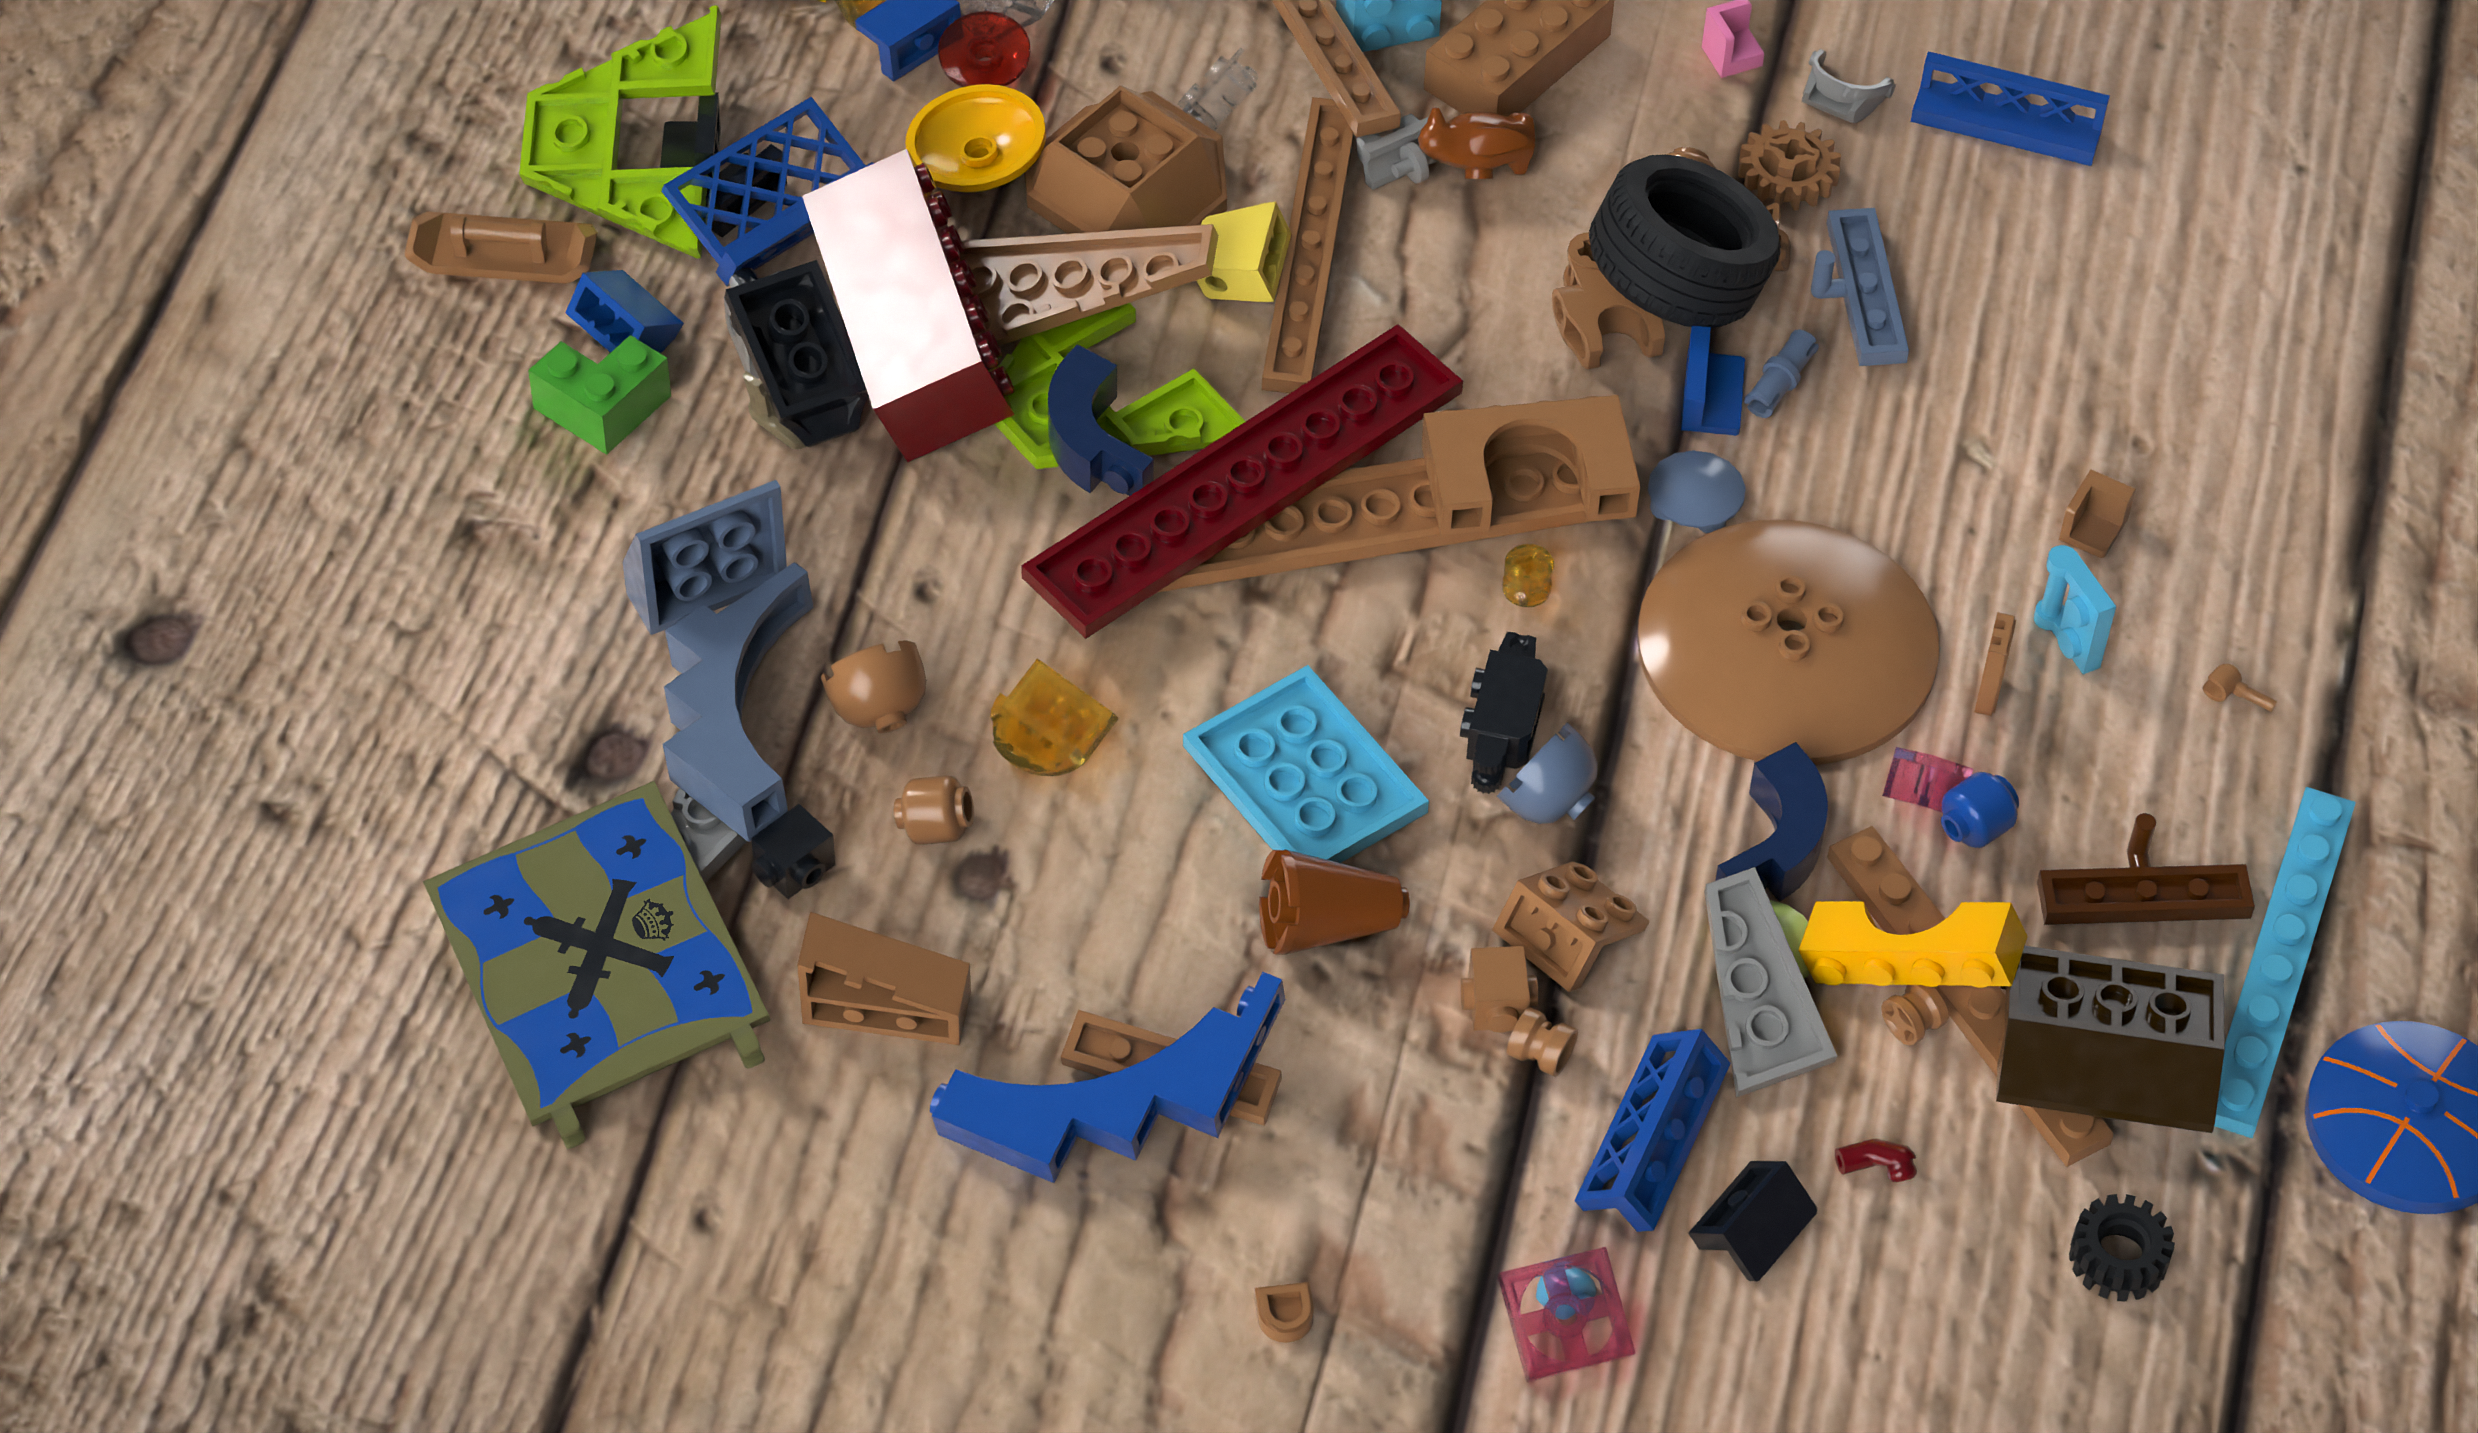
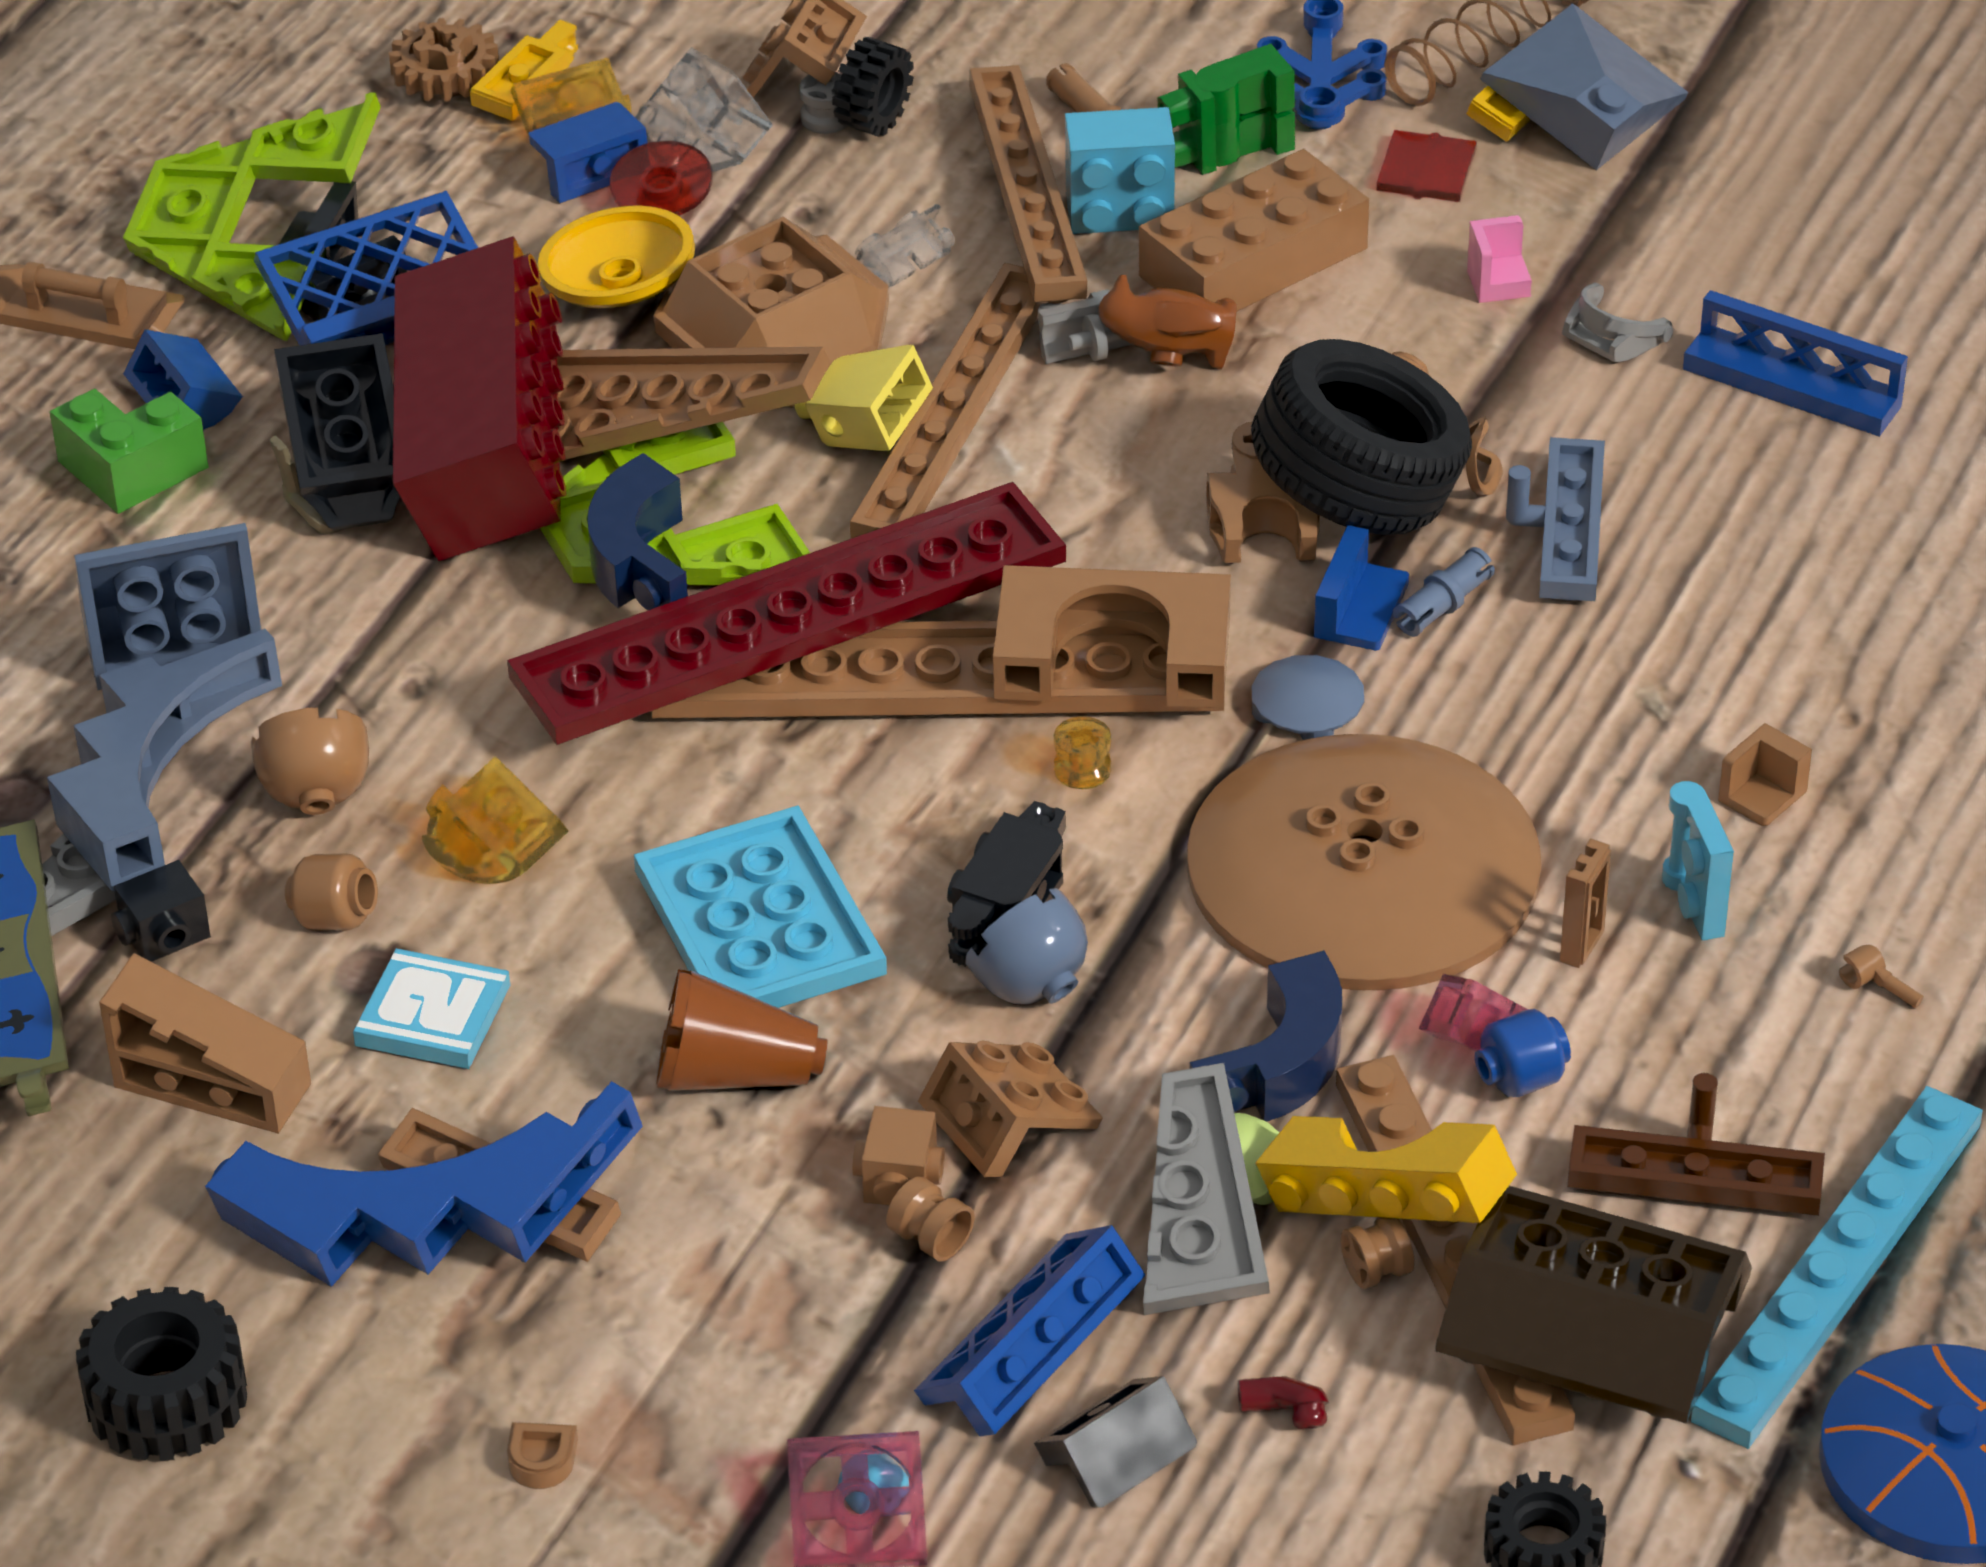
camera: 15 degrees right, 10 degrees down
medium nougat gear [1738,120,1841,210] -> none
none -> black tyre [76,1287,247,1461]
none -> tile [353,948,510,1069]

